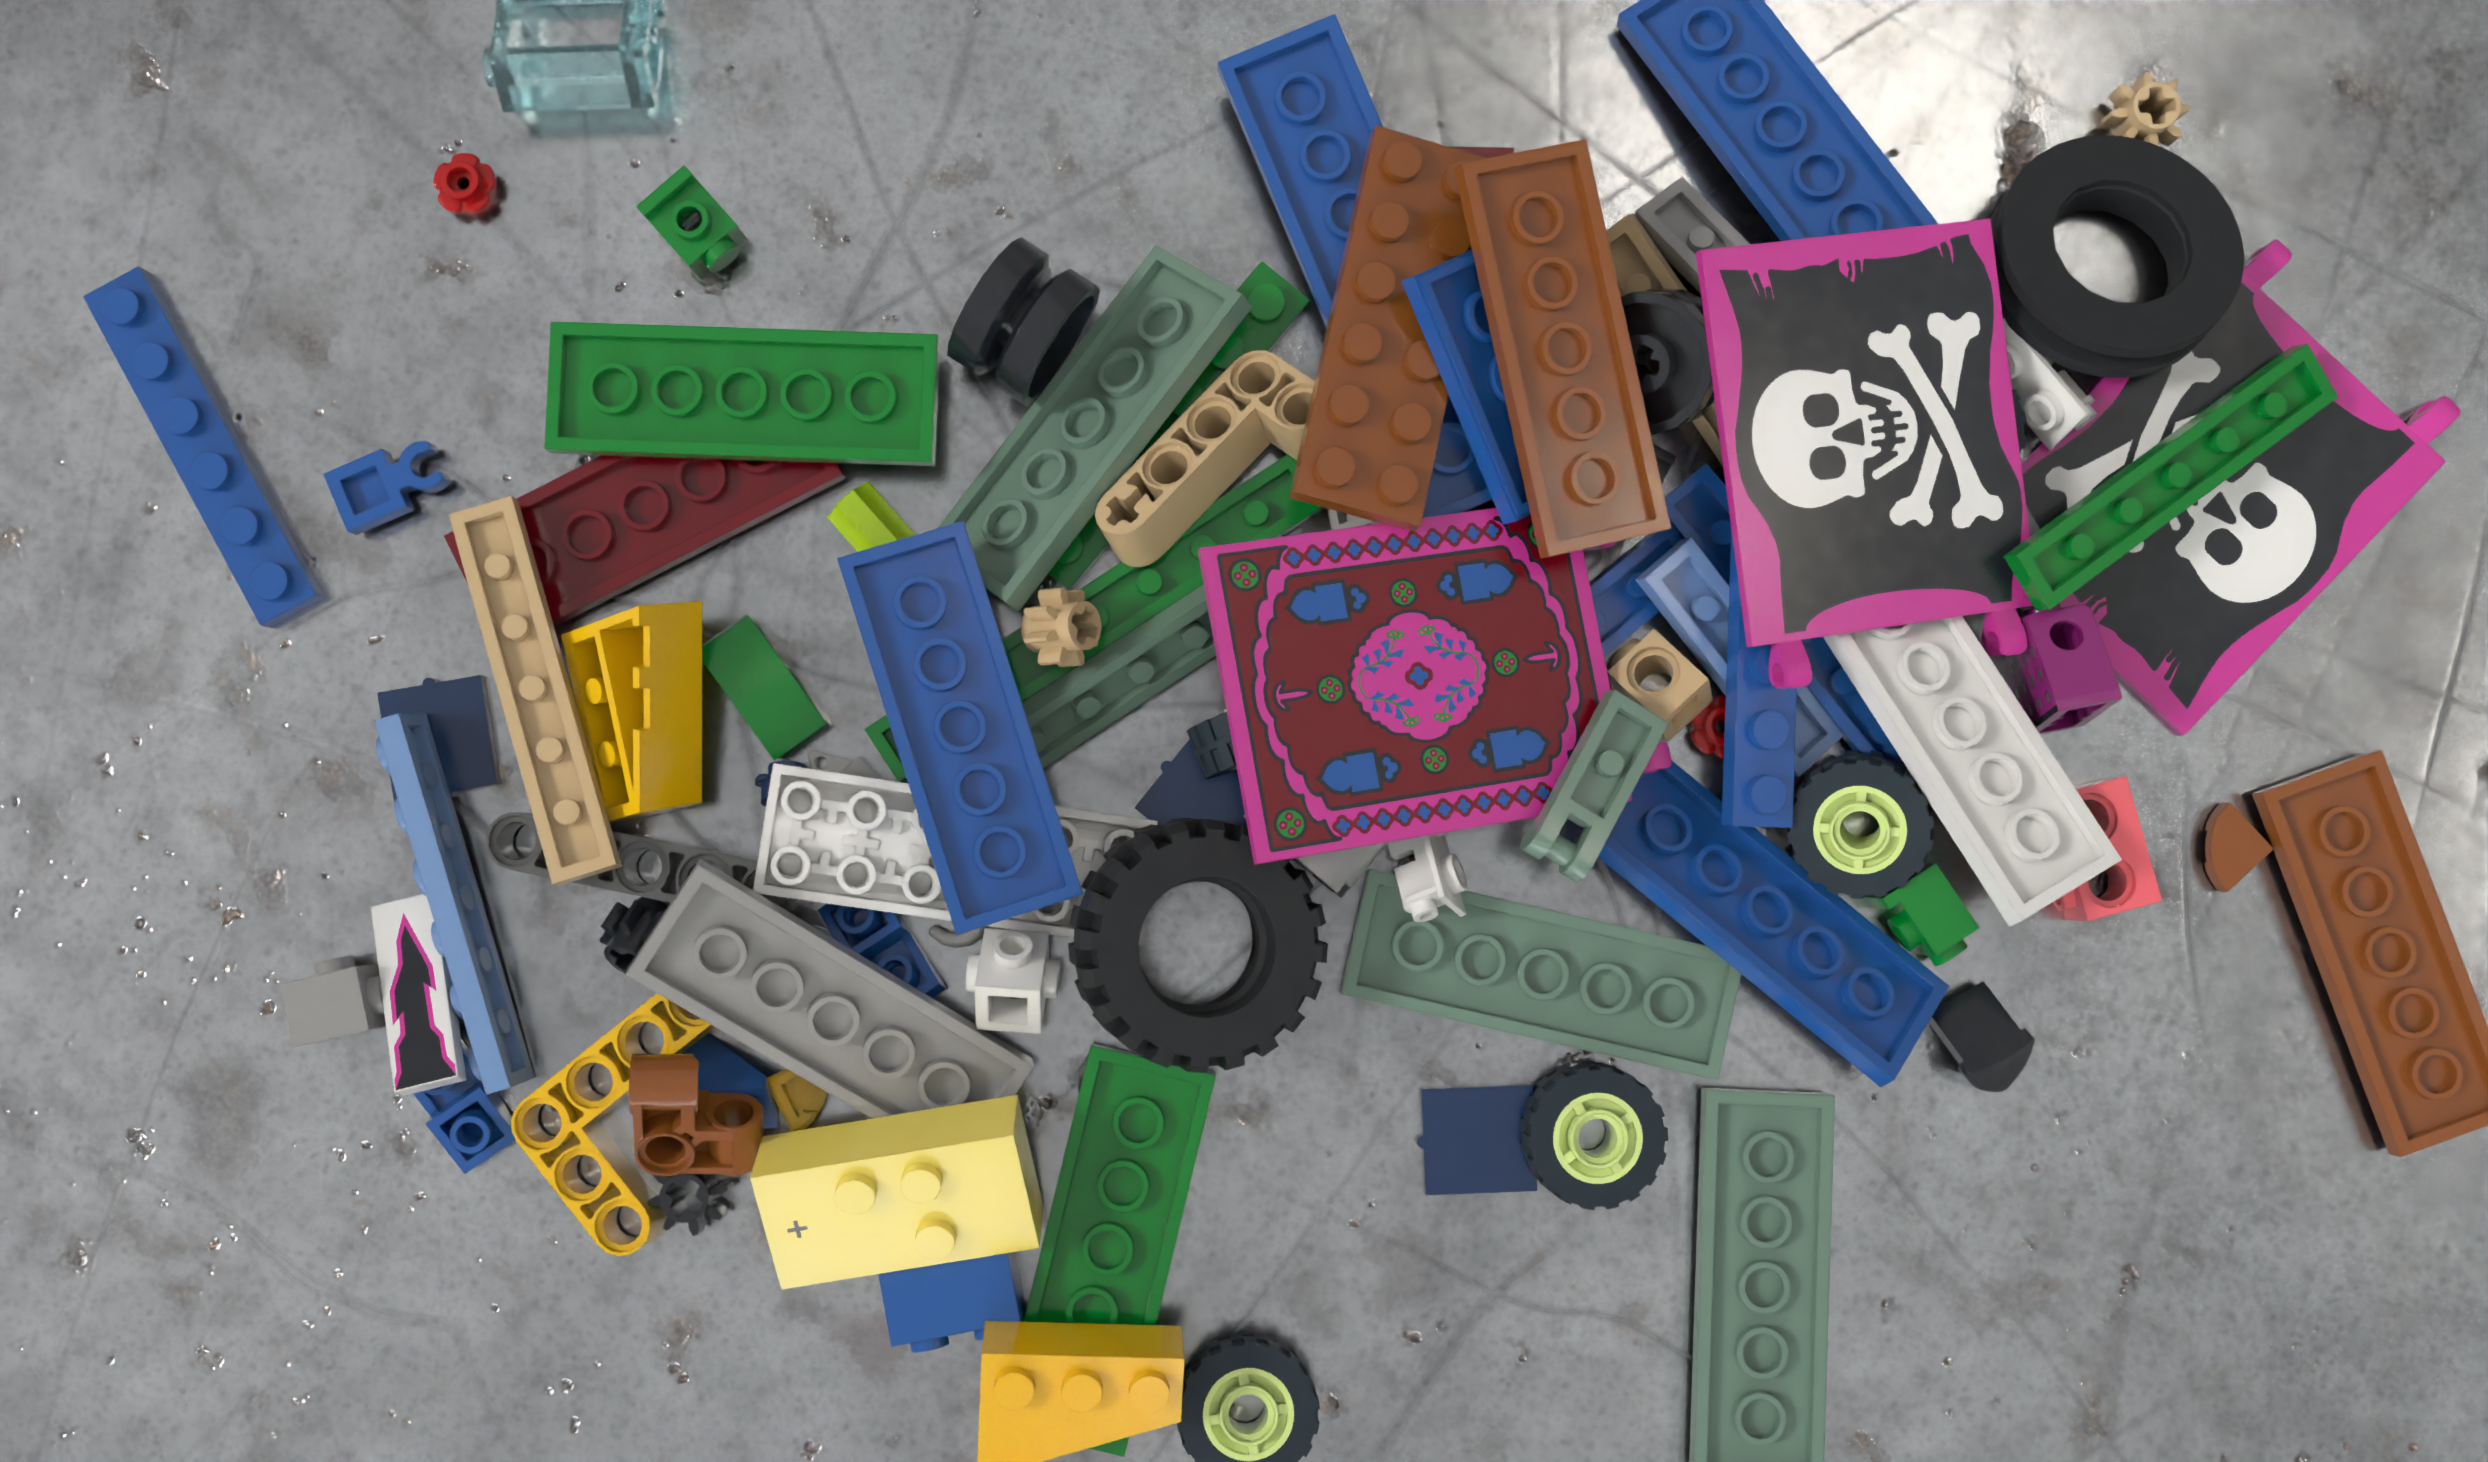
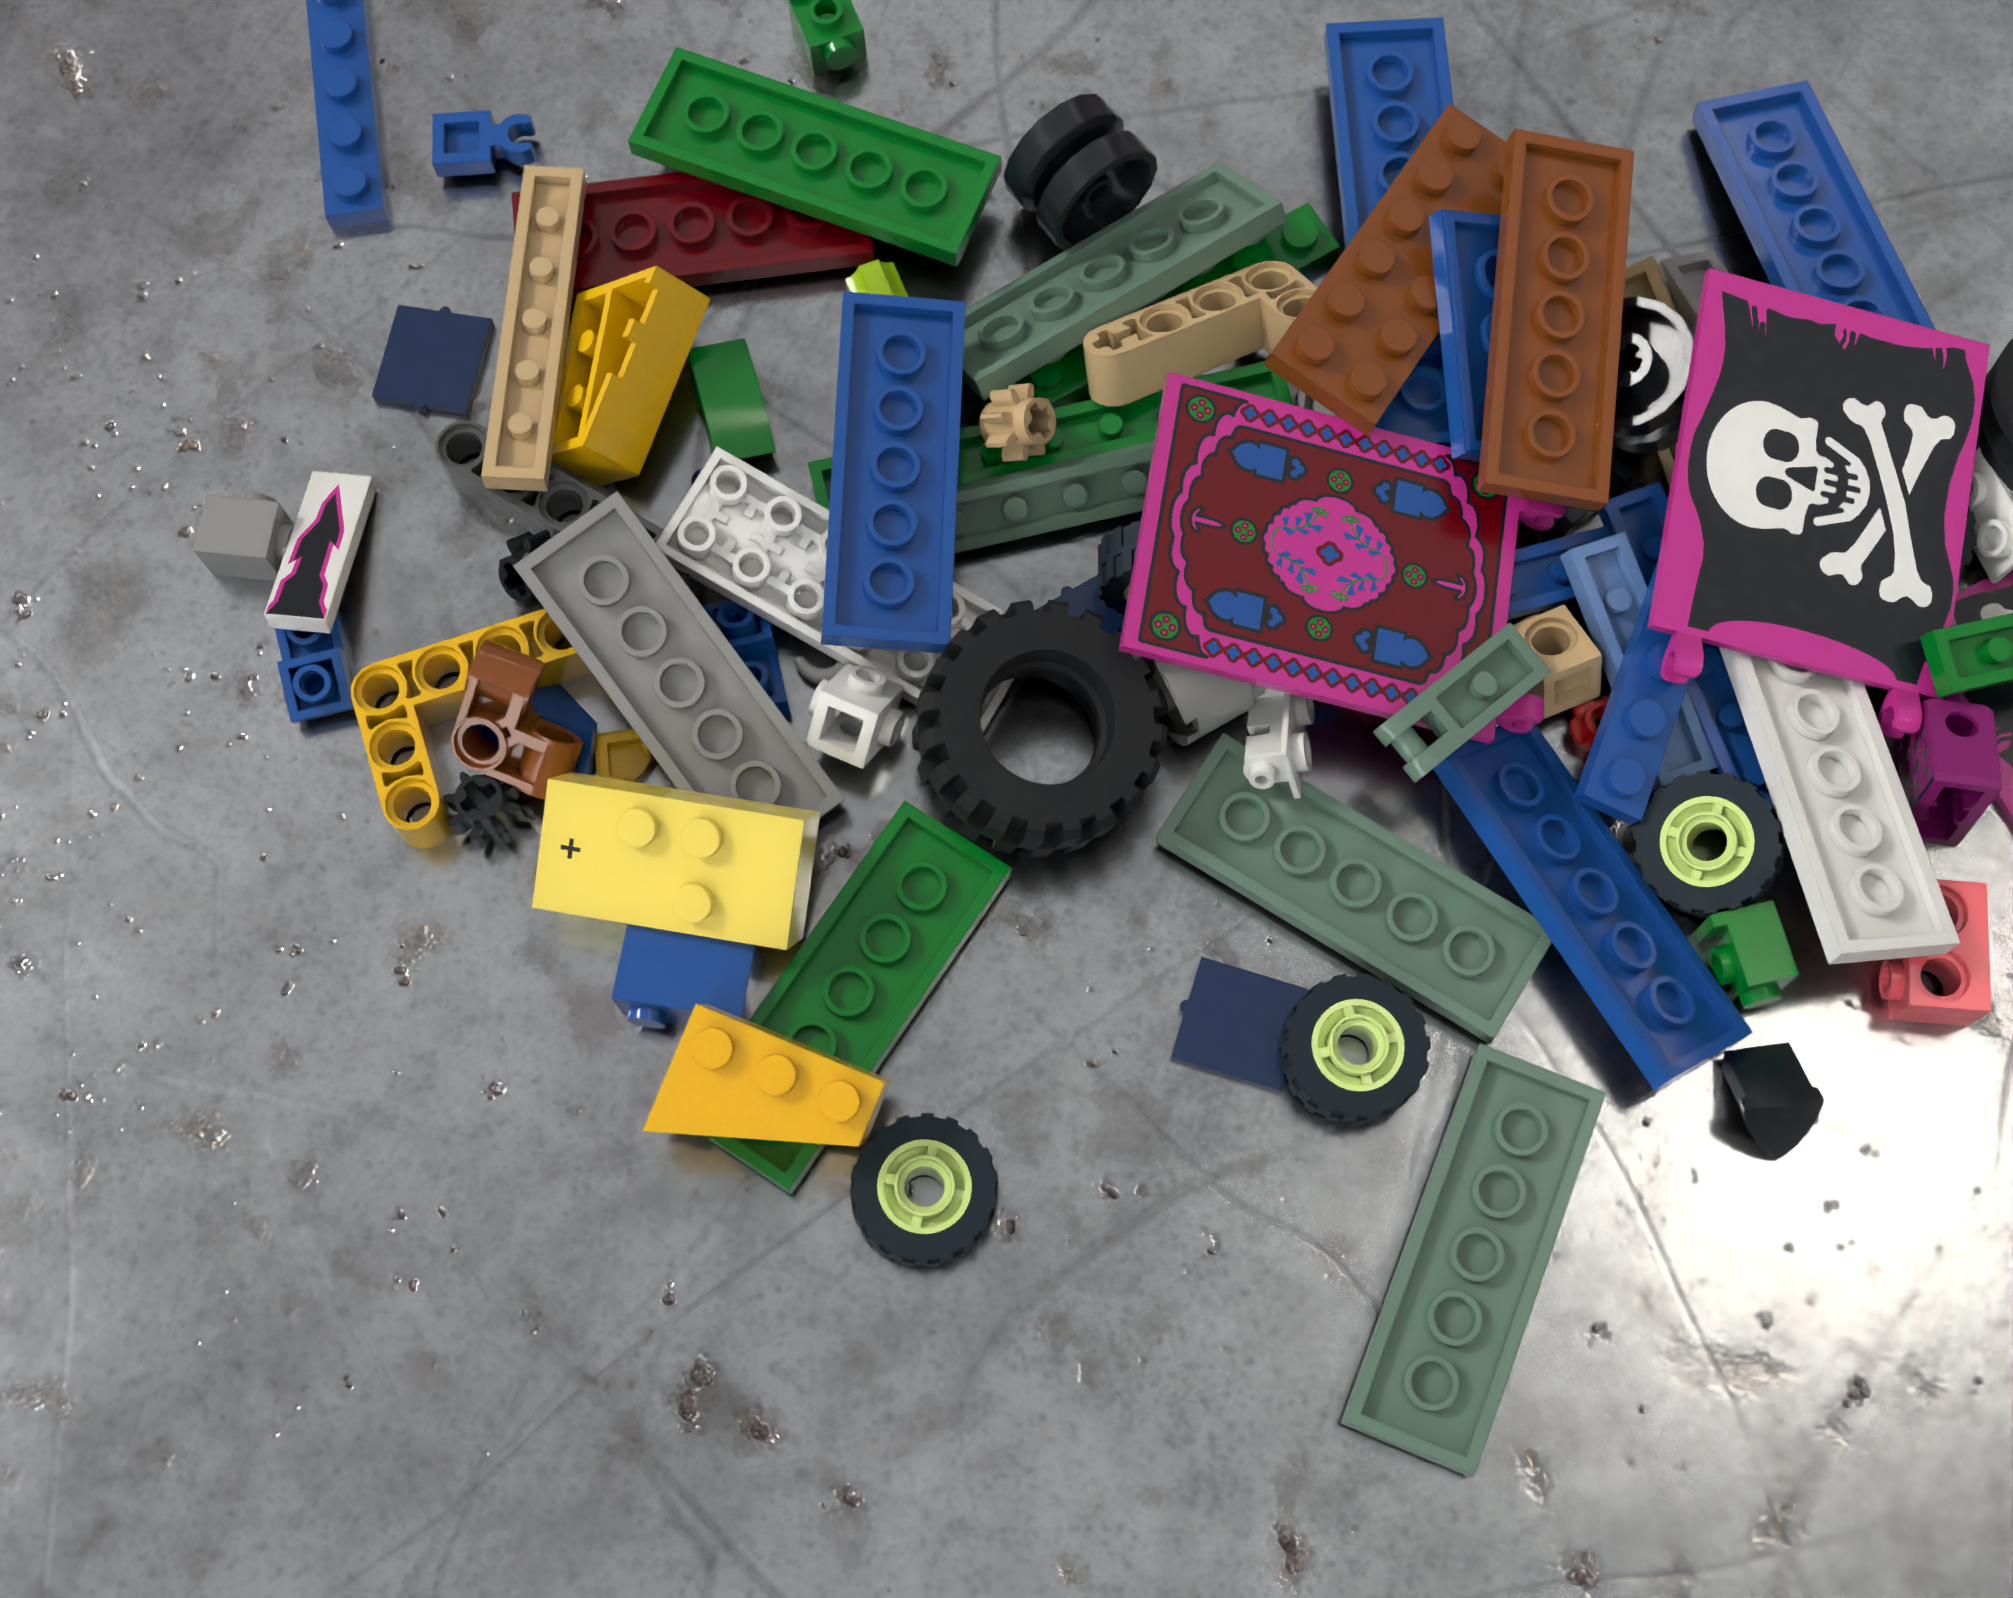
camera: 25 degrees right, 15 degrees down
medium blue plate [374,713,535,1095] -> none

